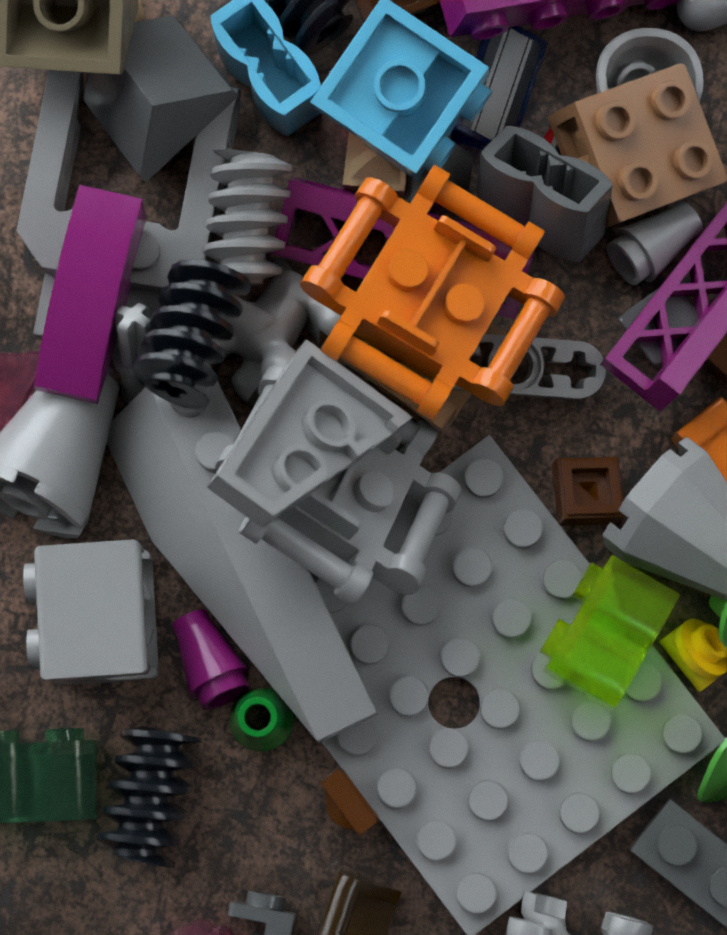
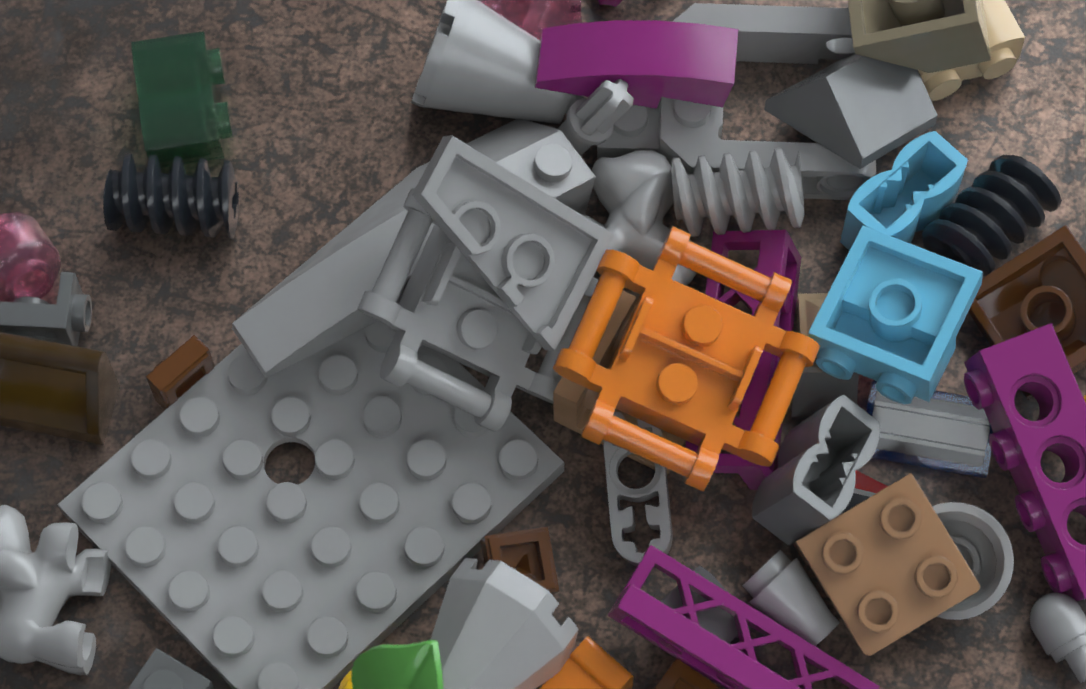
camera: 80 degrees right, 15 degrees down
light grey piece [23,539,159,686] -> none
black piece [132,259,251,409] -> none
magenta cone [171,609,249,710] -> none
green cone [229,687,294,752] -> none
clear neon green brick [539,554,680,711] -> none

